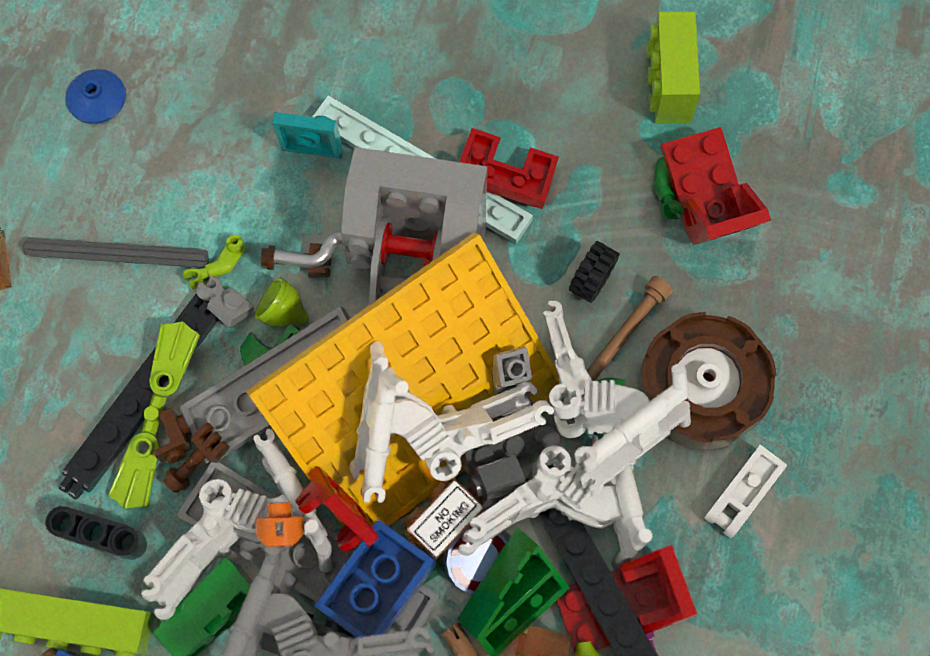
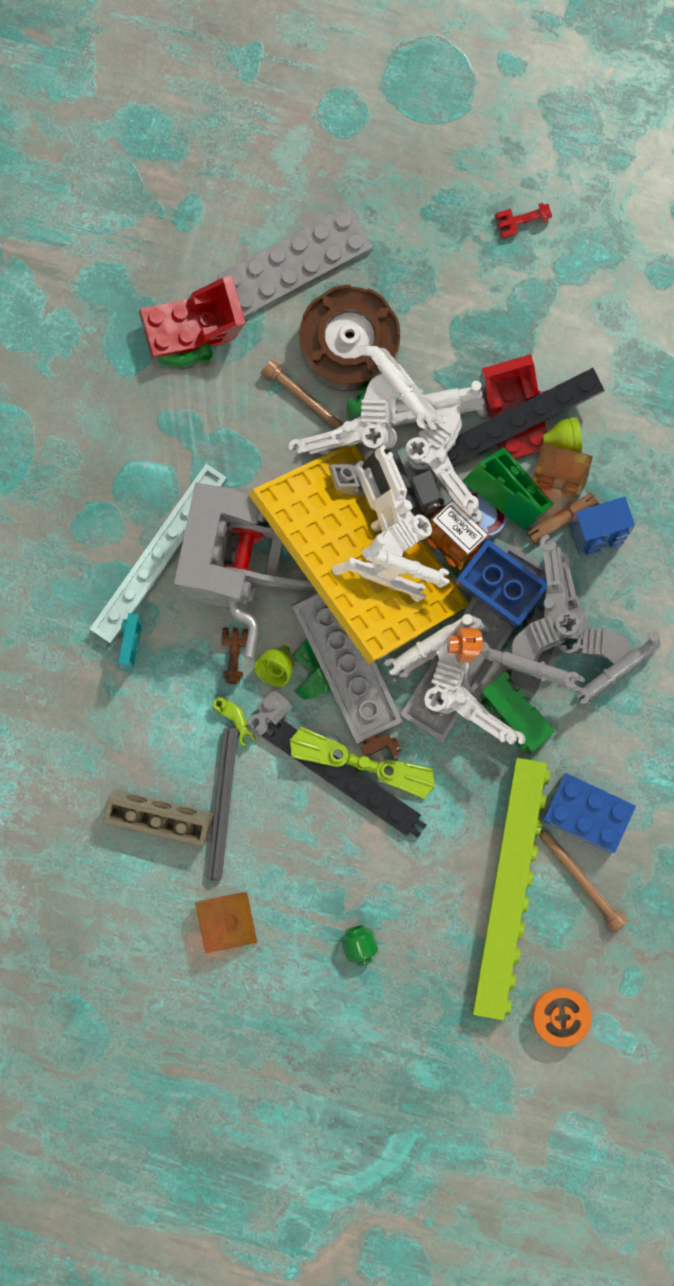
camera: 90 degrees left, 10 degrees up
black beam [45,506,147,560] -> none
blue dish [66,69,126,124] -> none
reddish brown hinge [164,423,230,493] -> none
red piece [295,466,378,552] -> none
red plate [459,128,559,209] -> none
black tyre [569,241,620,303] -> none
lime brick [646,12,700,124] -> none
white plate [704,445,787,539] -> none
none -> dark tan brick [103,789,214,847]
none -> light grey plate [217,205,373,319]
none -> red hinge [494,202,552,239]

